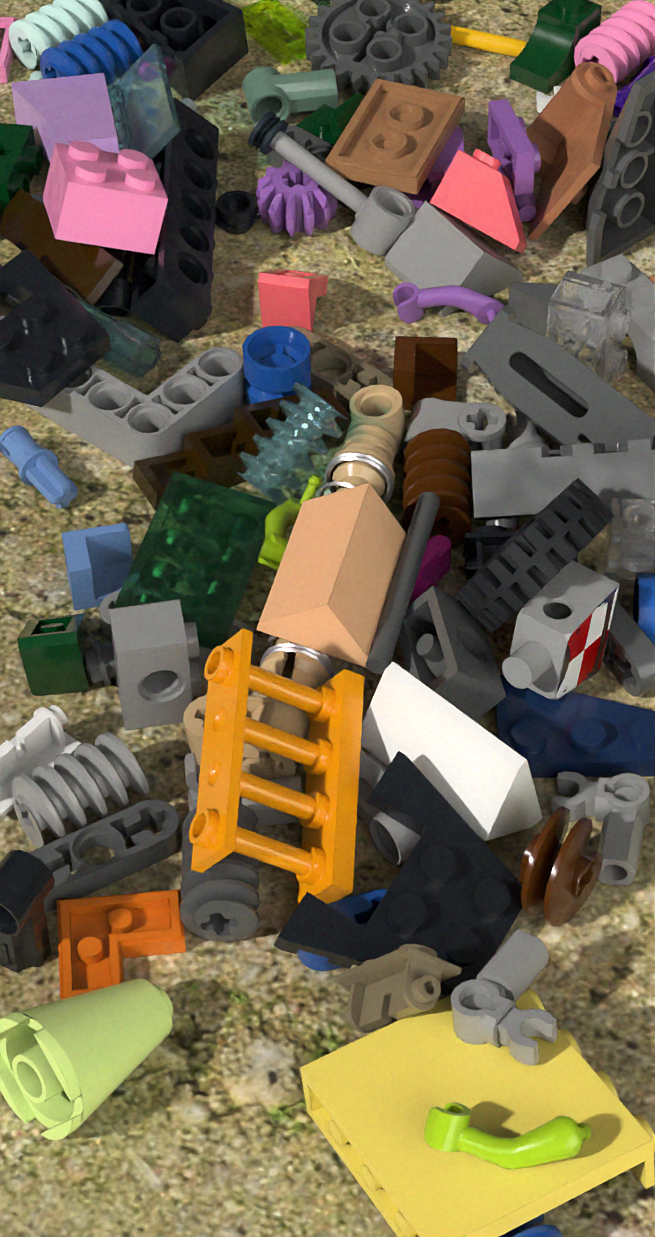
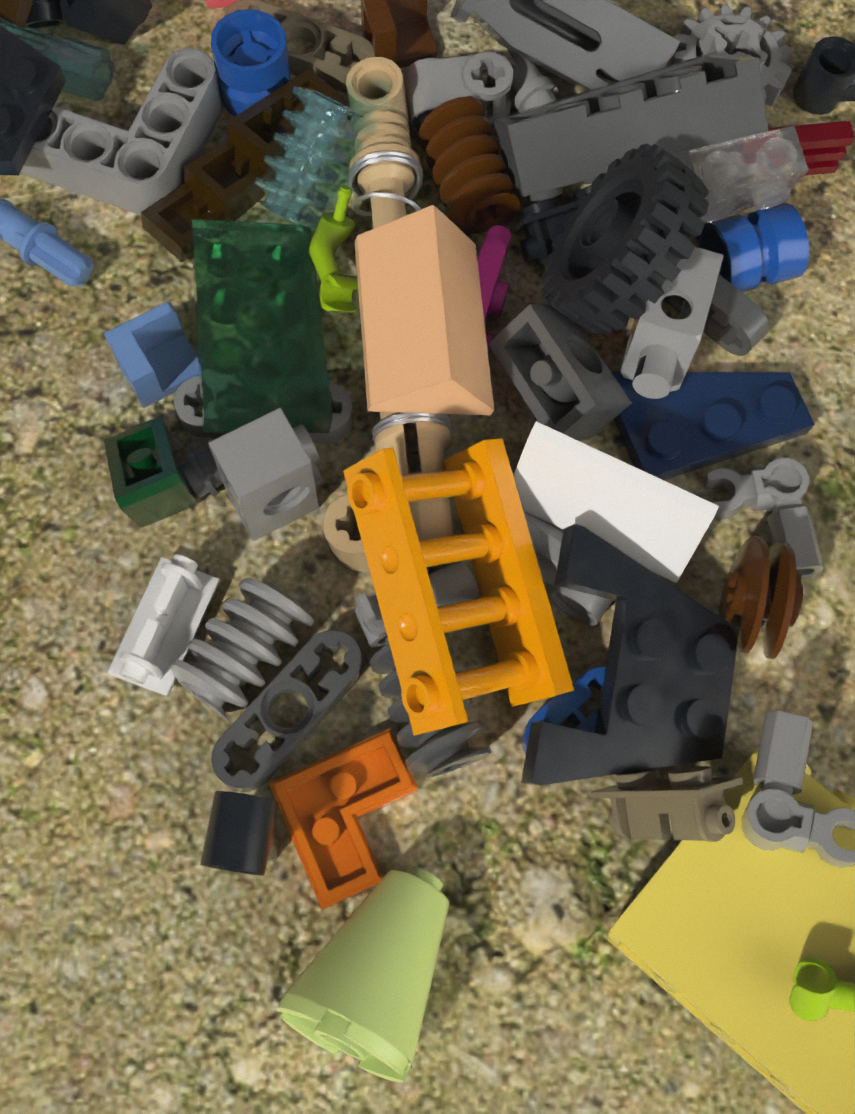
camera: 25 degrees left, 25 degrees up
dark grey bar [366,492,440,675] -> none

